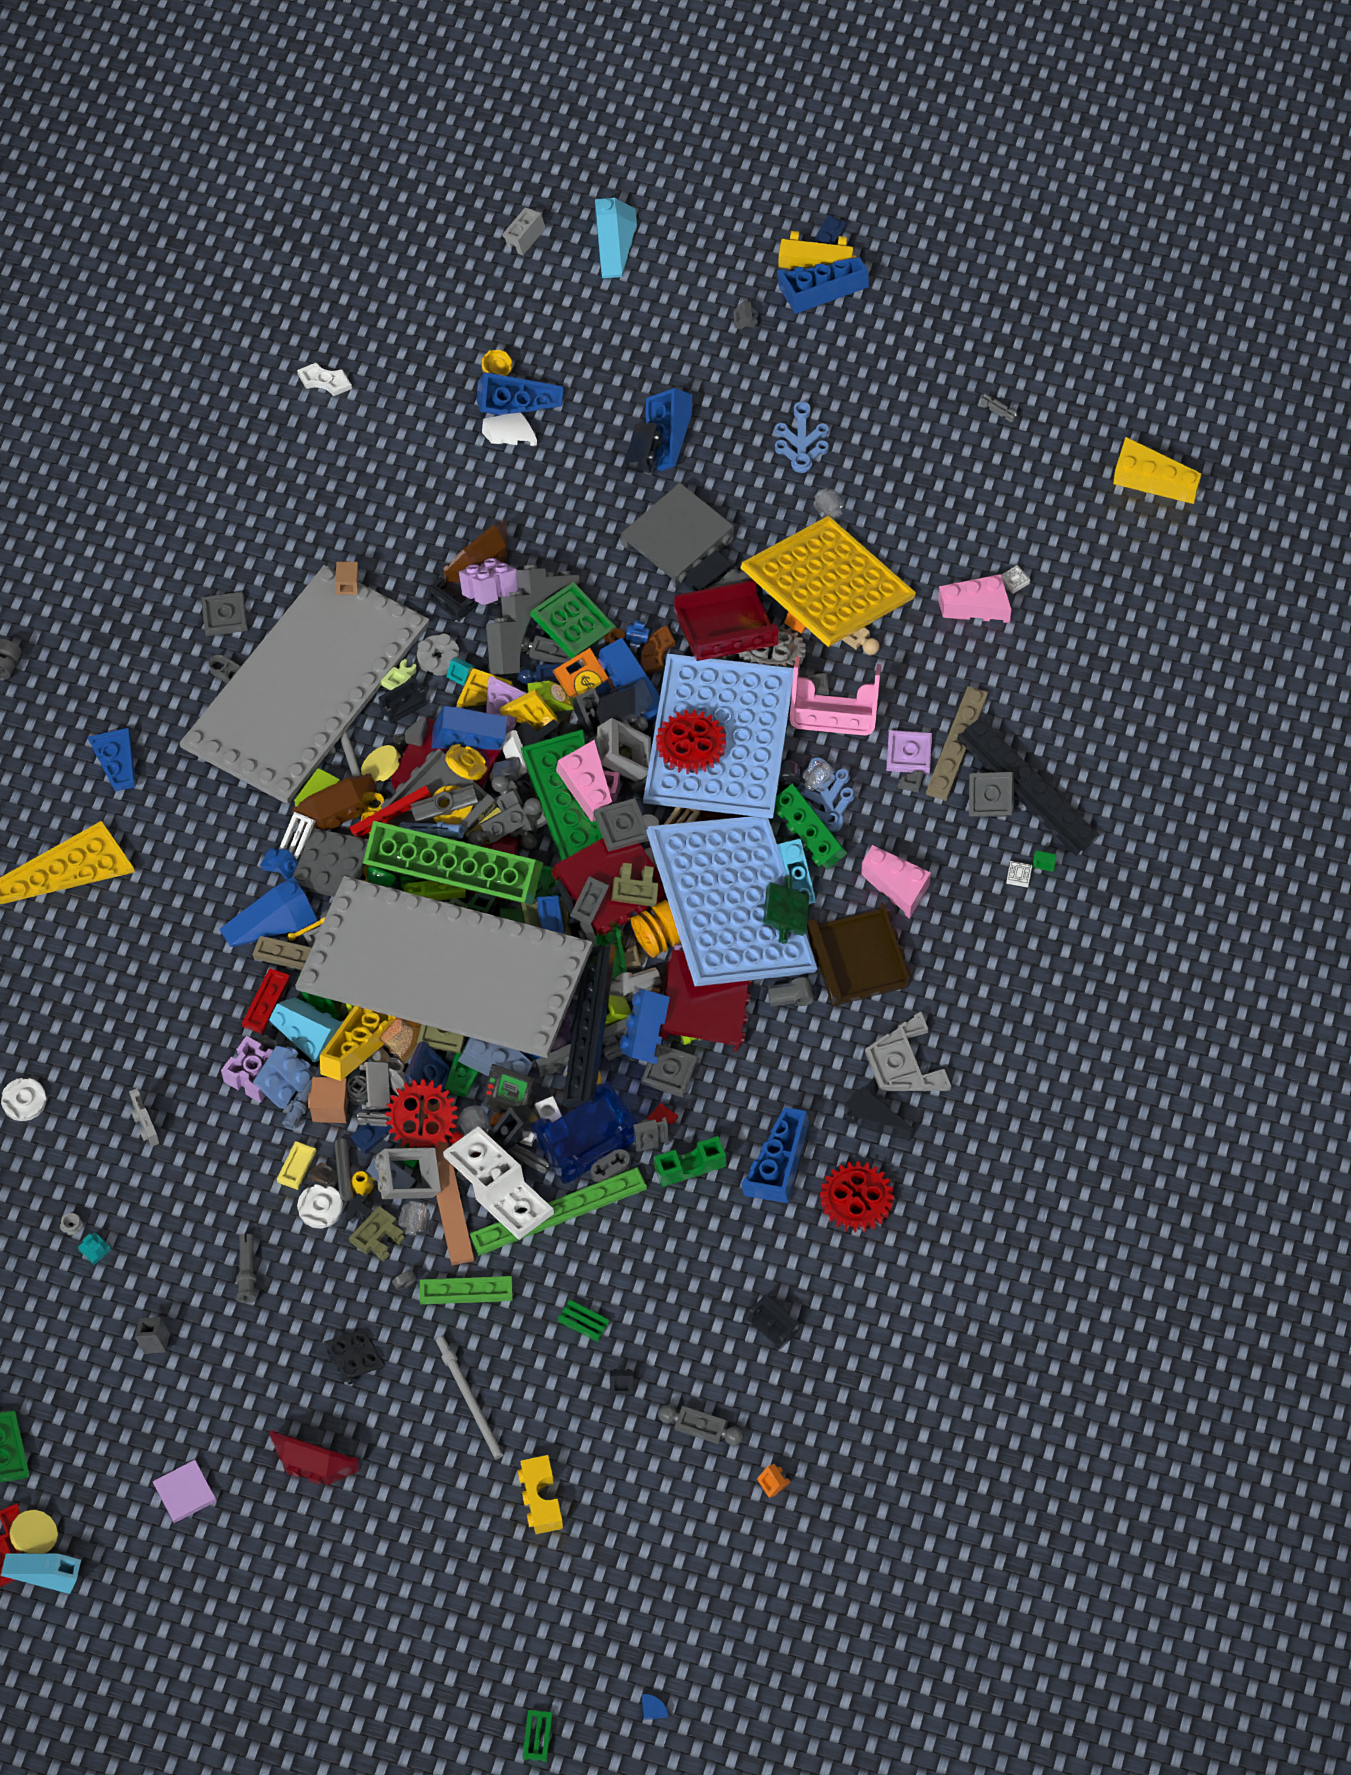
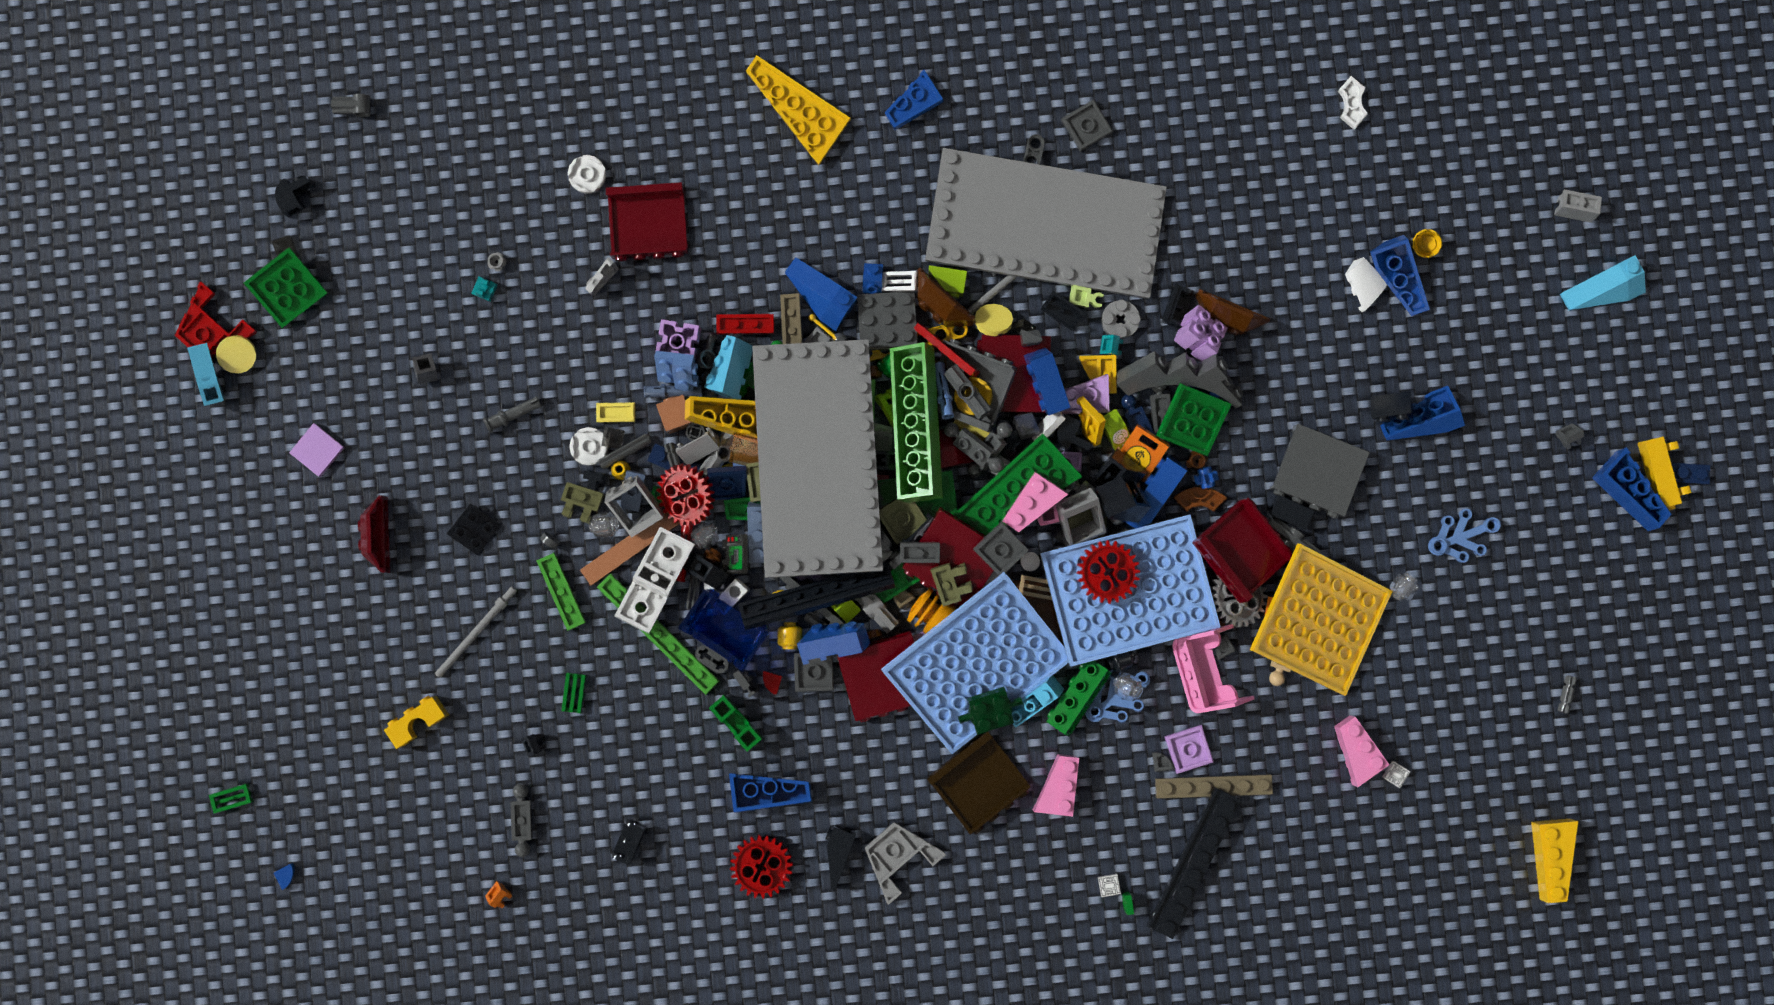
camera: 65 degrees right, 25 degrees up
medium nougat brick [335,561,359,595] -> none
yellow tile [445,744,487,780] -> none
blue tile [537,895,564,934] -> none
dark grey piece [768,977,814,1007] -> none
dark grey plate [969,772,1014,817] -> none
none -> dark red panel [606,182,688,262]
none -> yellow head [777,622,802,649]

